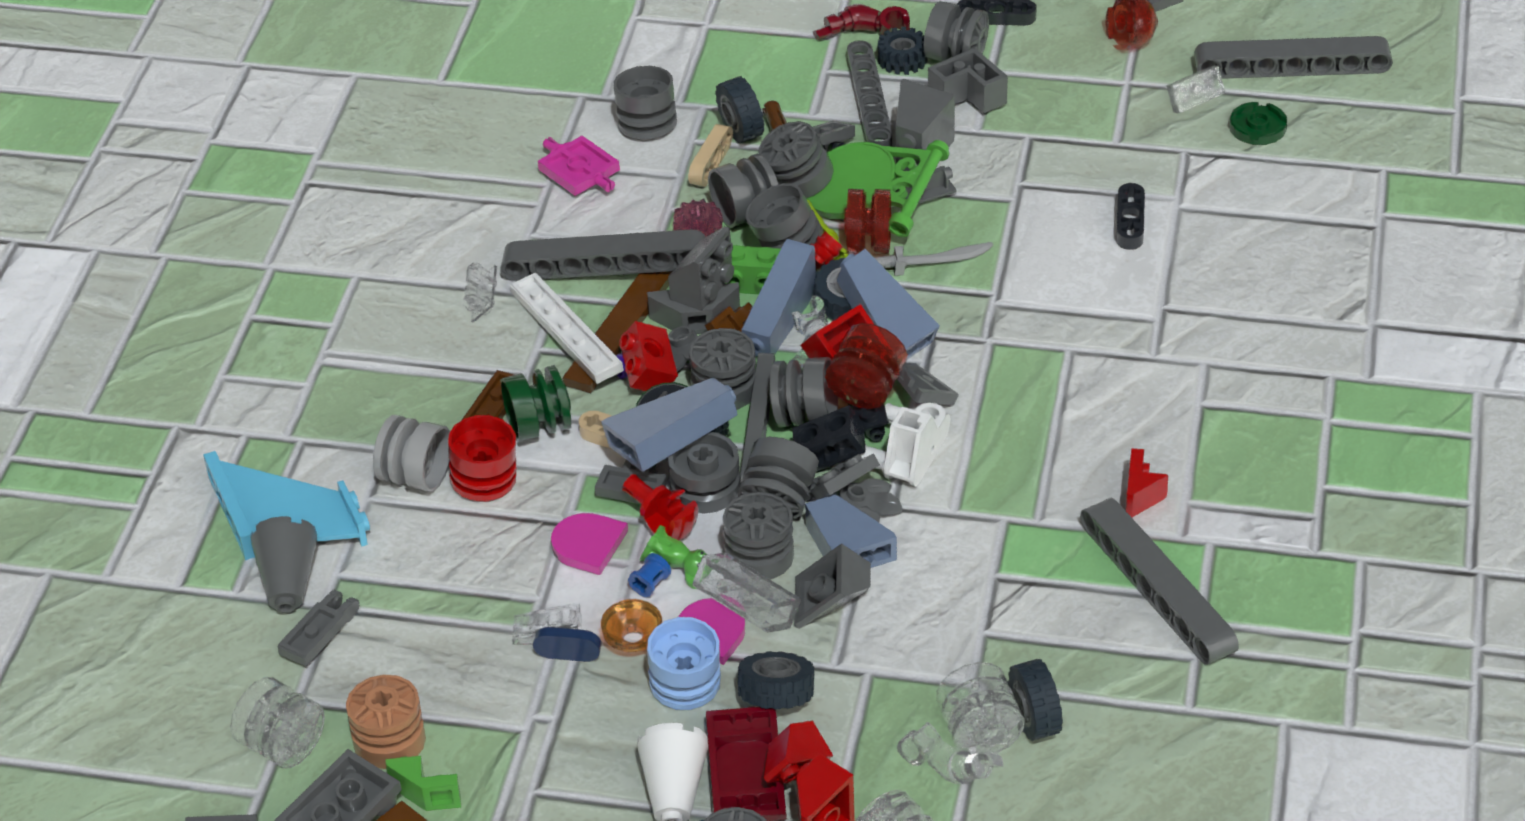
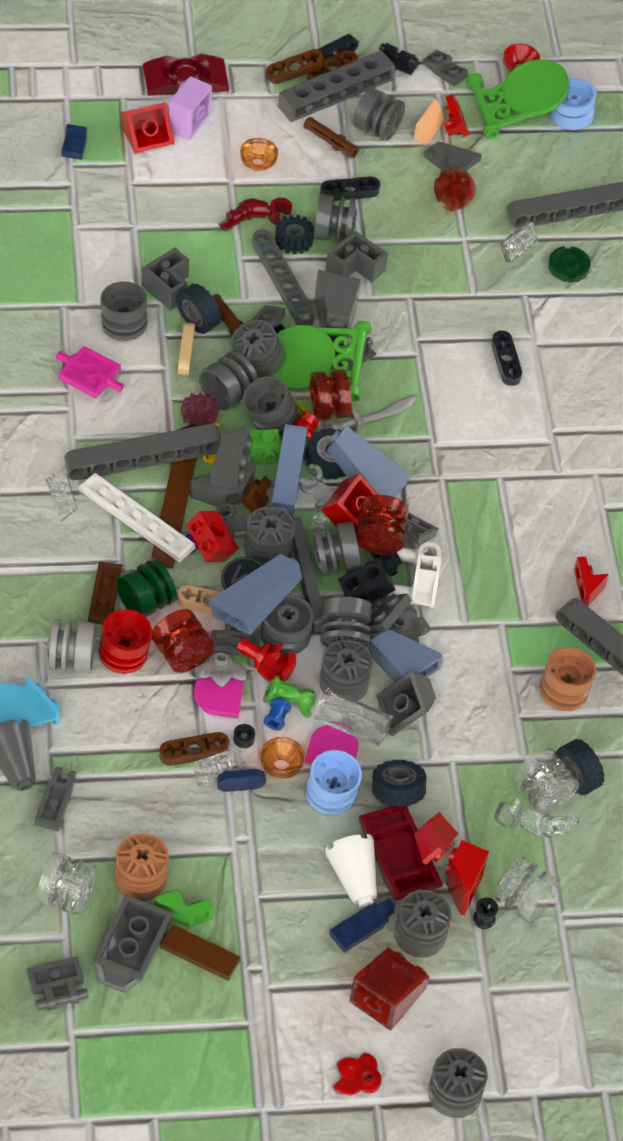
camera: 25 degrees left, 10 degrees up
none -> dark grey brick [141,247,189,310]
none -> clear red wheel [151,609,215,673]
none -> reddish brown beam [159,732,229,766]
none -> light grey plate [198,652,246,687]
none -> black bush [233,724,255,748]
none -> nougat wheel [539,647,597,711]

